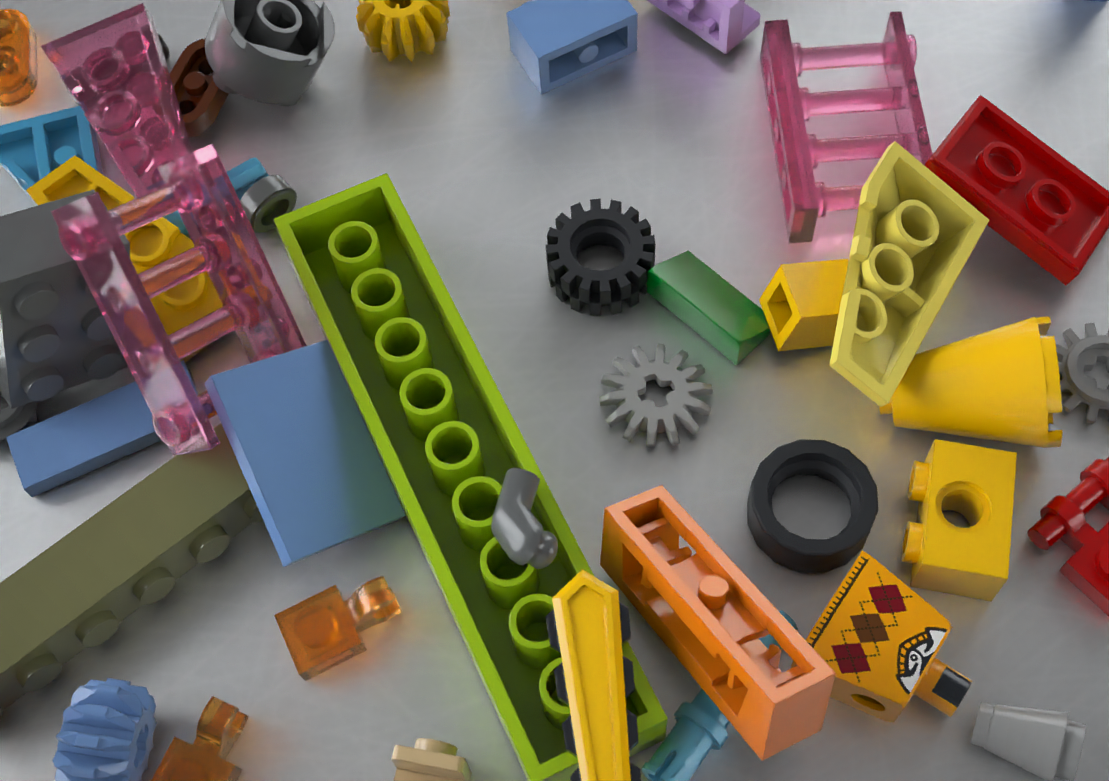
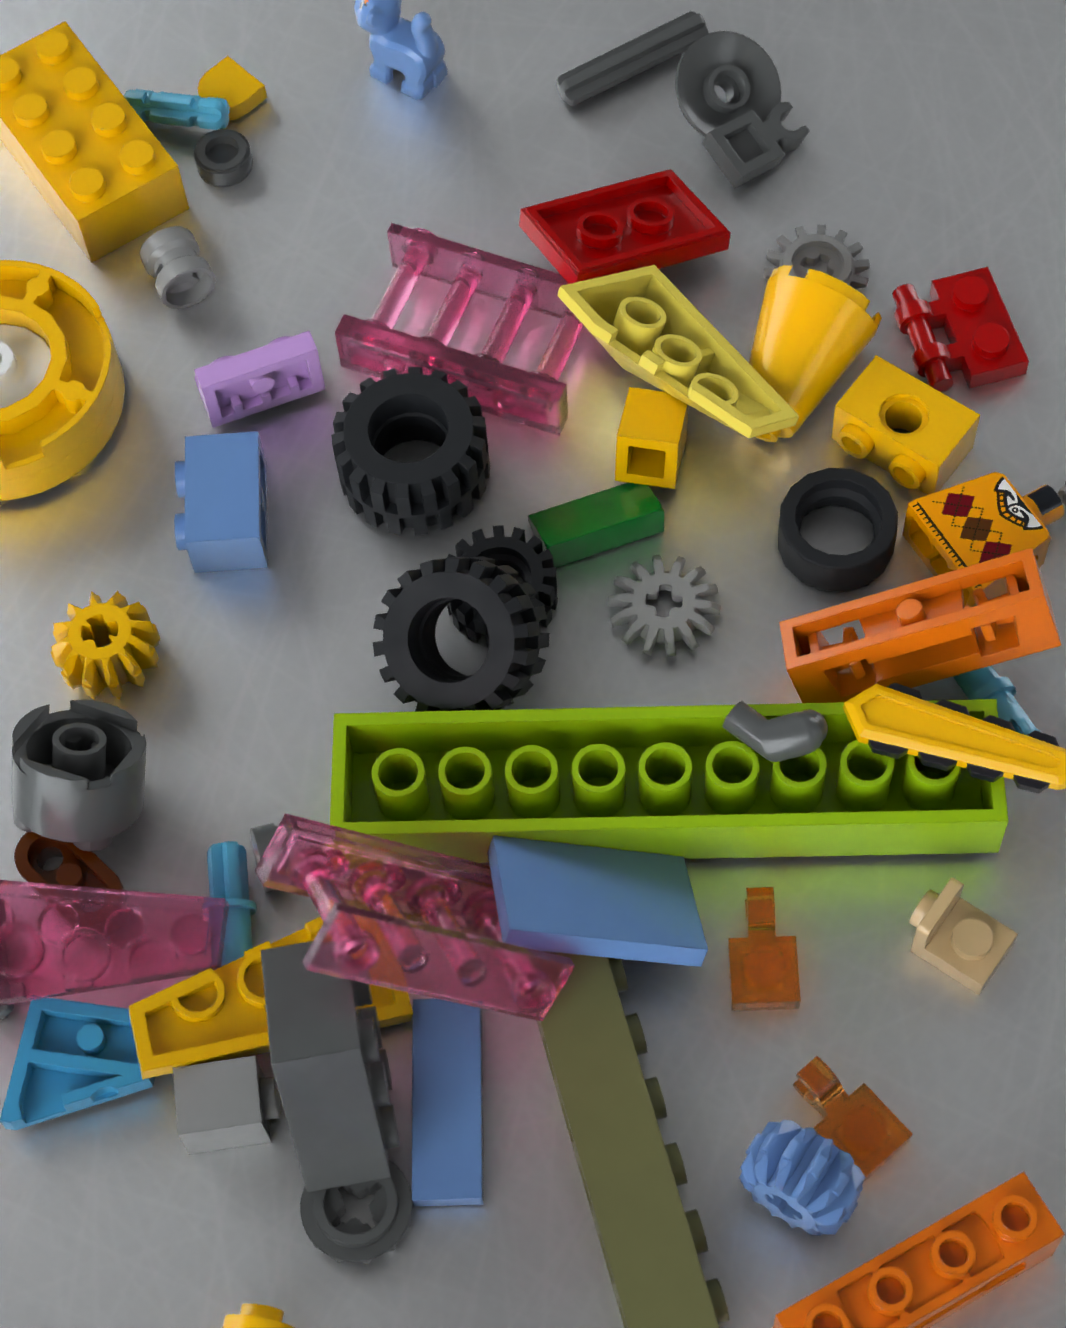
camera: 65 degrees left, 0 degrees up
none -> black tyre [331,367,490,536]
none -> black tyre [373,556,550,712]

